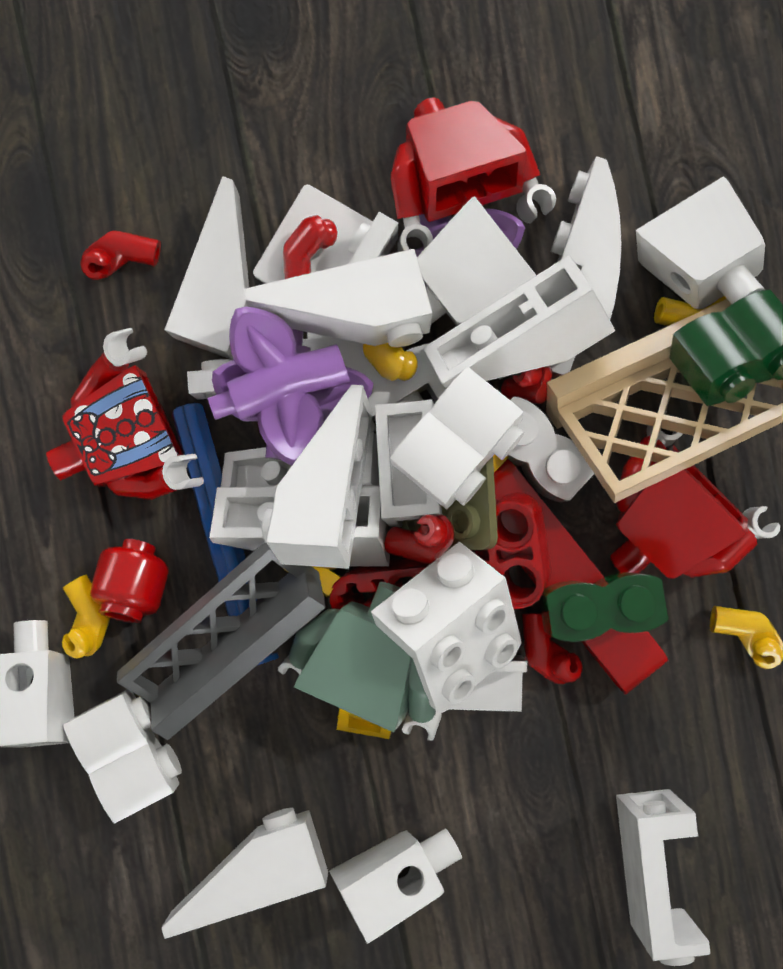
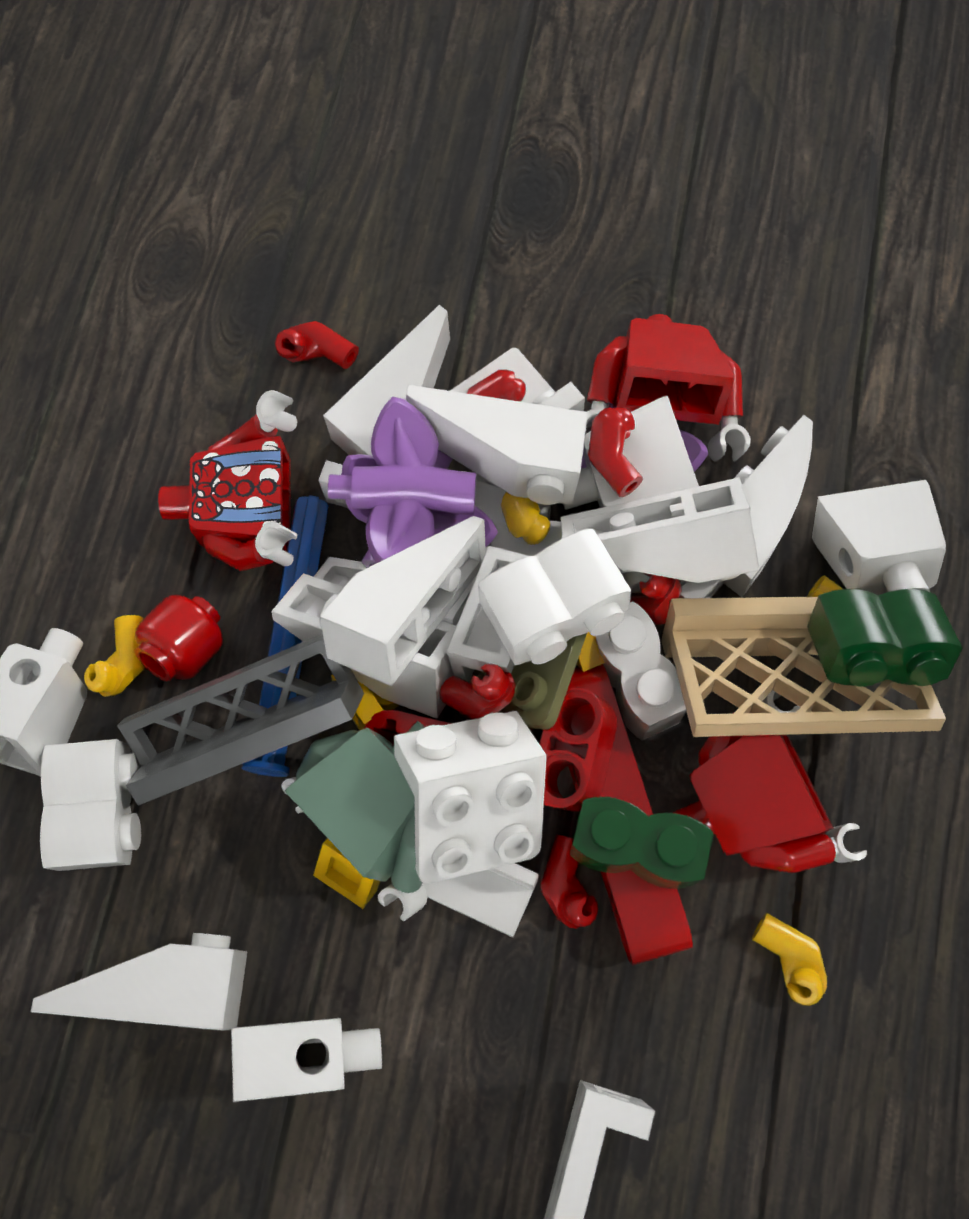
camera: 30 degrees right, 15 degrees down
none -> red arm [588,407,643,498]

